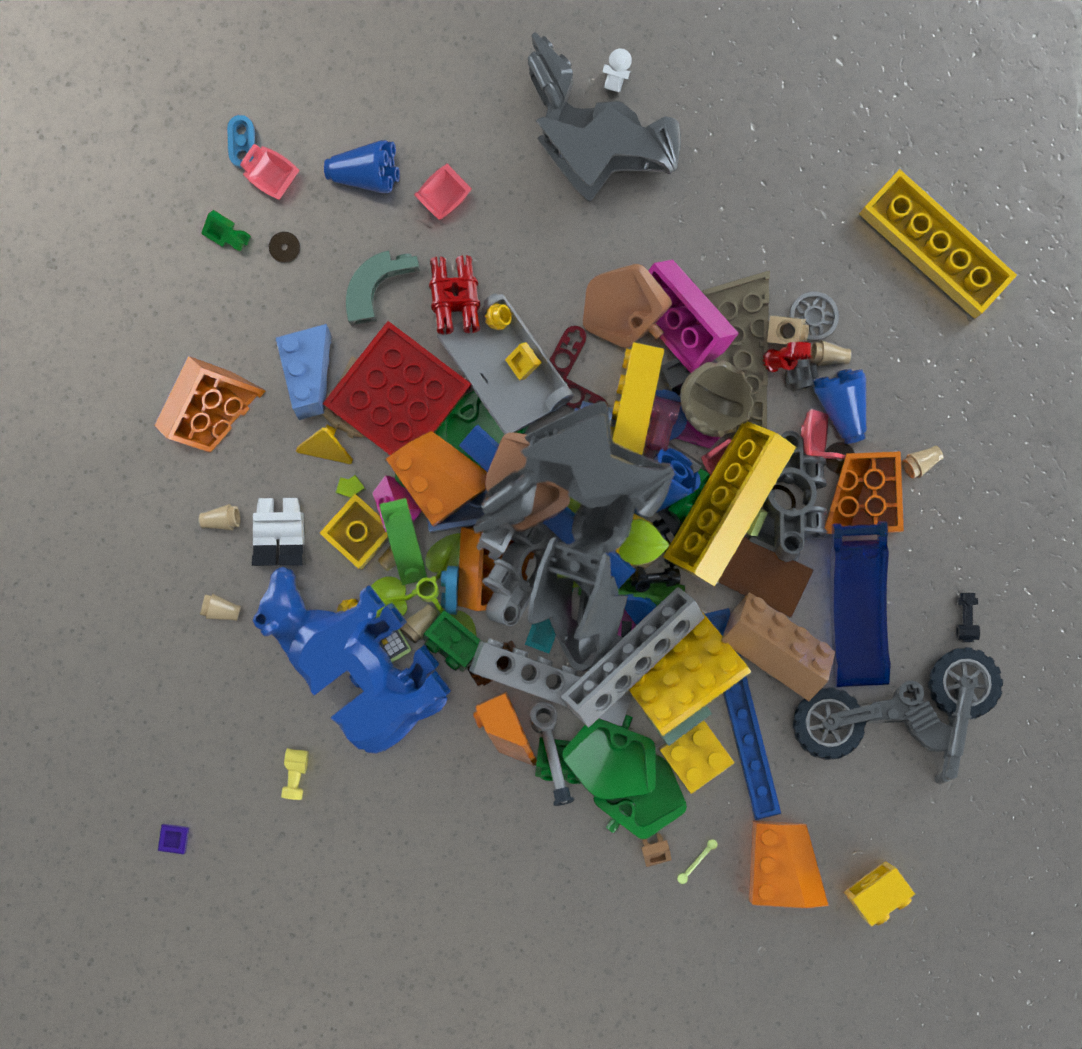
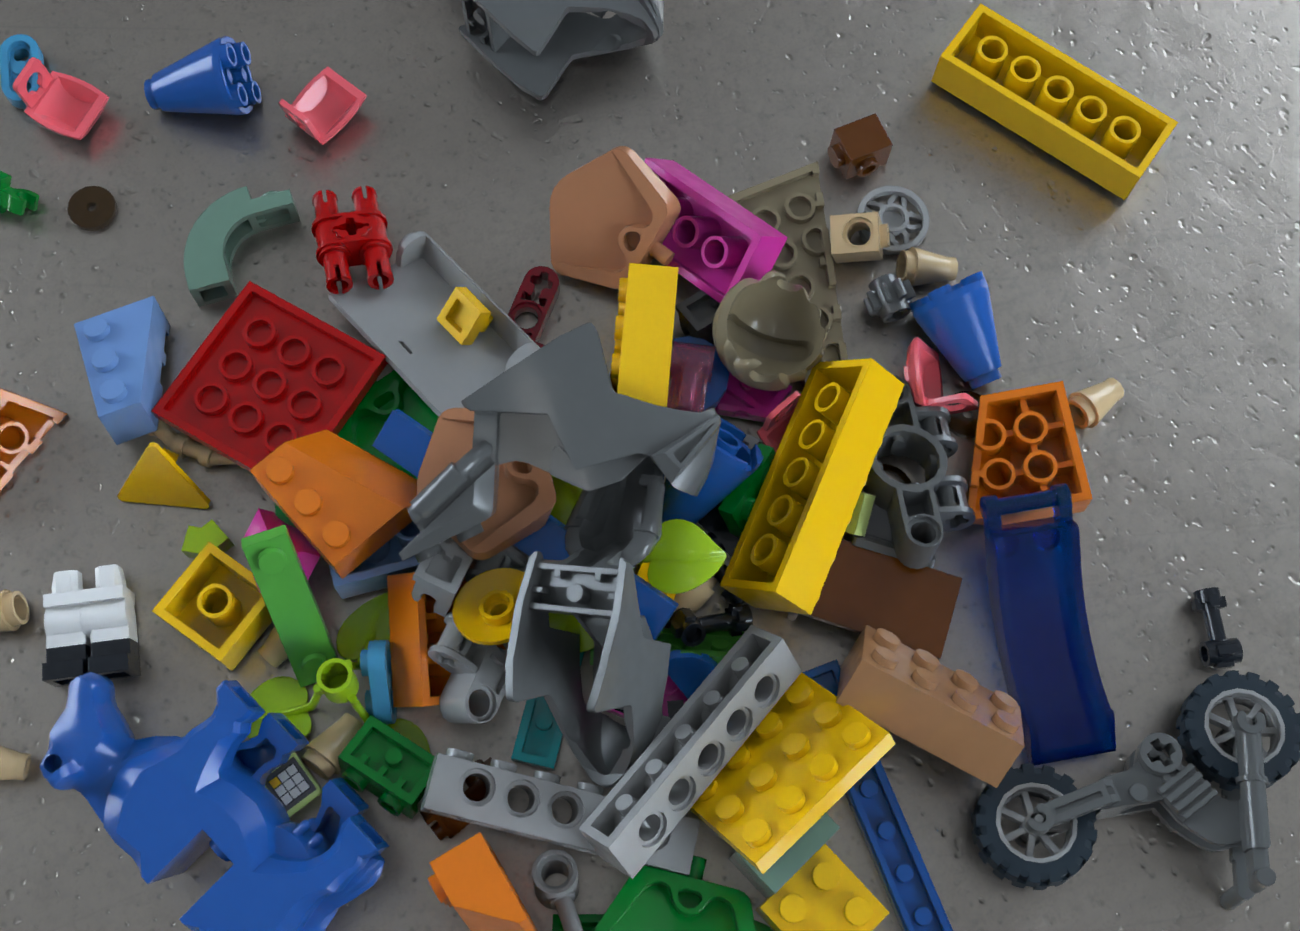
camera: 10 degrees left, 15 degrees down
yellow plate [485,304,512,330] -> none
red connector [762,342,811,372] -> none
none -> yellow dish [452,568,524,645]
none -> reddish brown brick [828,113,893,180]

